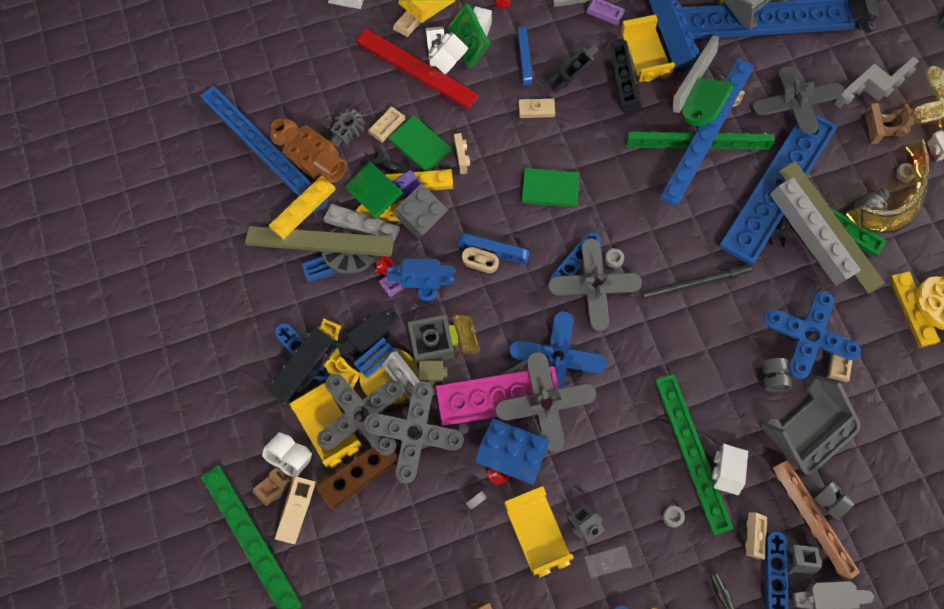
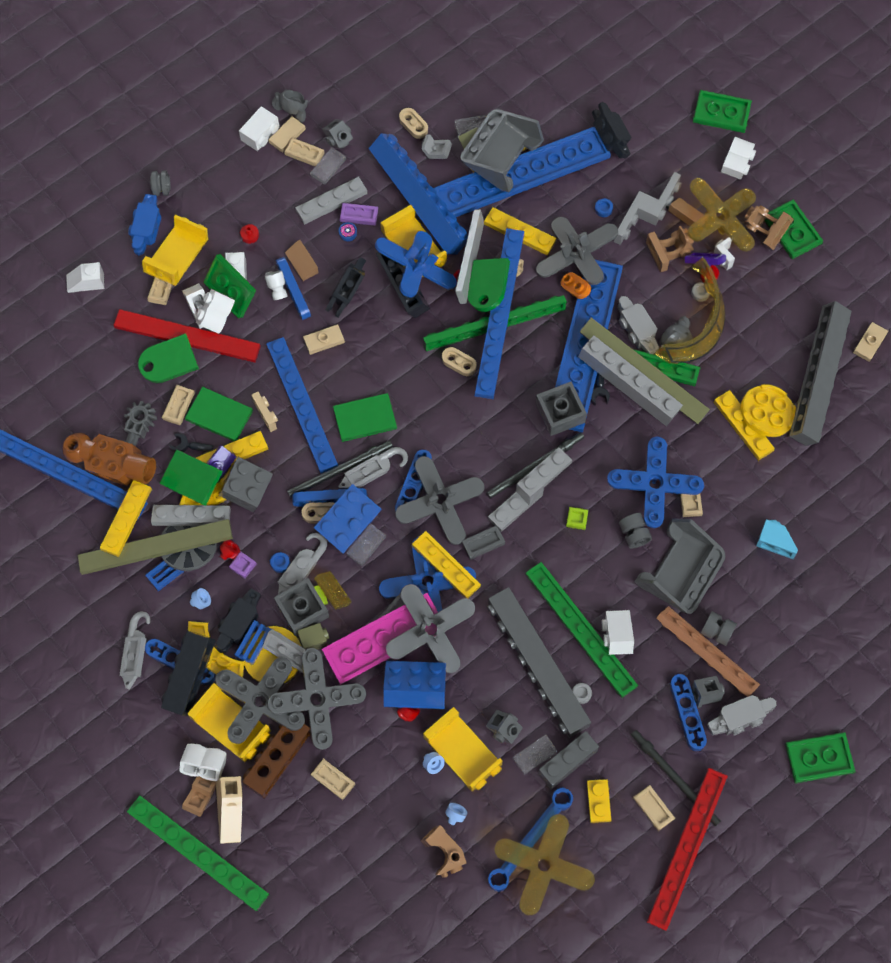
camera: 20 degrees left, 0 degrees up
blue hinge [387,259,455,289] -> none
light grey tile [466,491,486,510] -> none
light grey tile [605,249,624,268] -> none
tan plate [745,513,767,559] -> none
none -> light grey plate [119,611,150,690]
none -> green tile [138,334,199,383]
none -> light blue tile [190,588,211,609]
none -> white piece [265,271,287,300]
none -> blue plate [266,337,338,474]
none -> light grey plate [278,533,327,595]
none -> medium nougat slope [285,240,319,281]
none -> pearl dark grey bar [287,441,393,498]
none -> tan plate [311,758,356,800]
none -> blue brick [314,484,382,553]
none -> tile [339,222,357,241]
none -> light grey plate [339,447,408,489]
none -> clear plate [347,524,386,566]
none -> blue piece [375,231,457,297]
none -> yellow plate [412,531,481,598]
none -> light blue tile [423,752,444,774]
none -> tan plate [442,347,477,376]
none -> light blue tile [445,803,467,825]
none -> dark grey tile [462,526,505,560]
none -> yellow plate [484,207,556,256]
none -> dark grey brick [487,587,591,738]
none -> light grey bracket [488,447,572,532]
none -> dark grey brick [535,382,587,436]
none -> dark grey brick [538,731,599,790]
none -> orange plate [561,272,591,299]
none -> lime tile [566,507,588,530]
none -> blue tile [595,198,613,217]
none -> light grey hinge [618,296,659,354]
none -> medium nougat slope [668,198,708,231]
none -> dark purple plate [685,252,726,267]
none -> medium azure slope [756,519,798,559]

